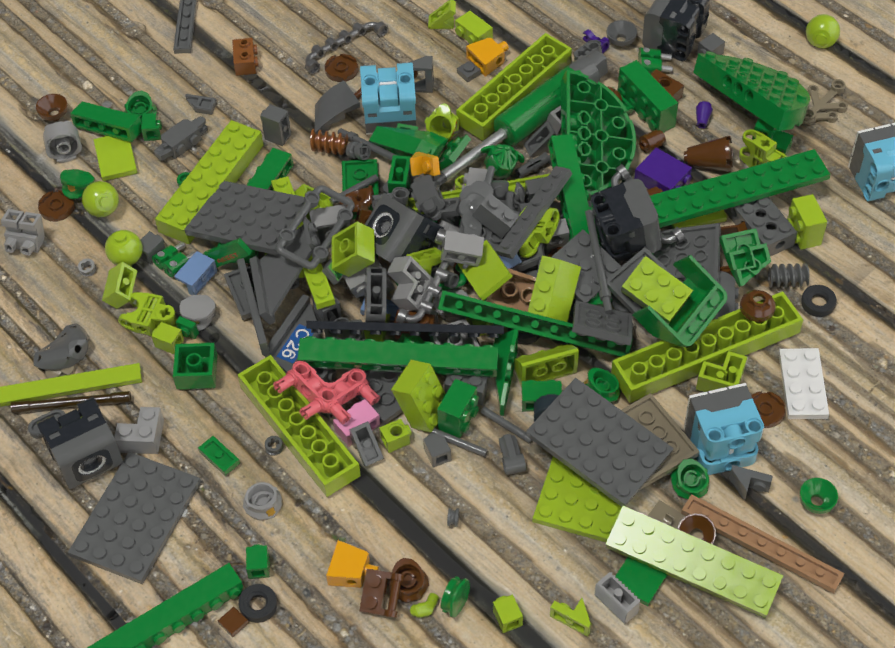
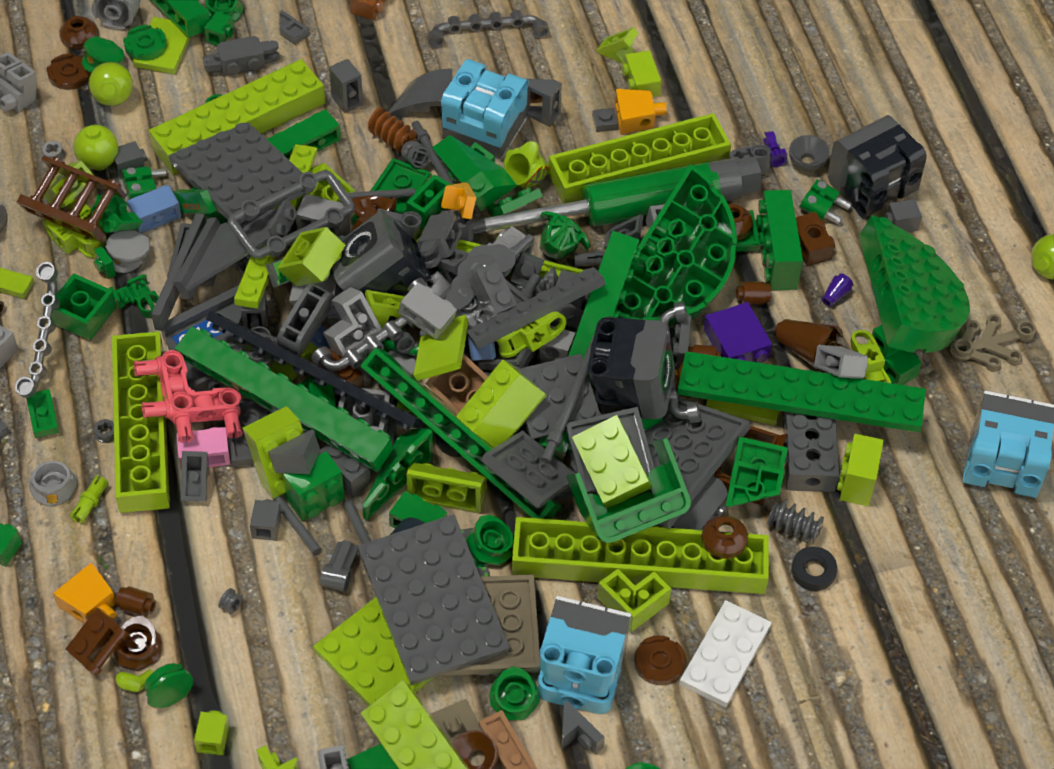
camera: 25 degrees right, 0 degrees up
lime brick [151,322,184,355] -> none
reddish brown tile [325,54,358,82] -> none
lime brick [379,419,412,453] -> none
none -> flat silver bar [15,262,60,398]
none -> reddish brown fence [16,155,127,242]
none -> reddish brown piece [59,16,99,50]
none -> lime pin [69,475,109,524]
none -> green cylinder [91,195,143,233]
none -> green piece [109,274,159,319]
none -> reddish brown brick [115,586,156,617]
none -> green tile [123,25,167,61]
none -> dark grey slope [268,429,320,474]
none -> light grey brick [814,345,868,379]

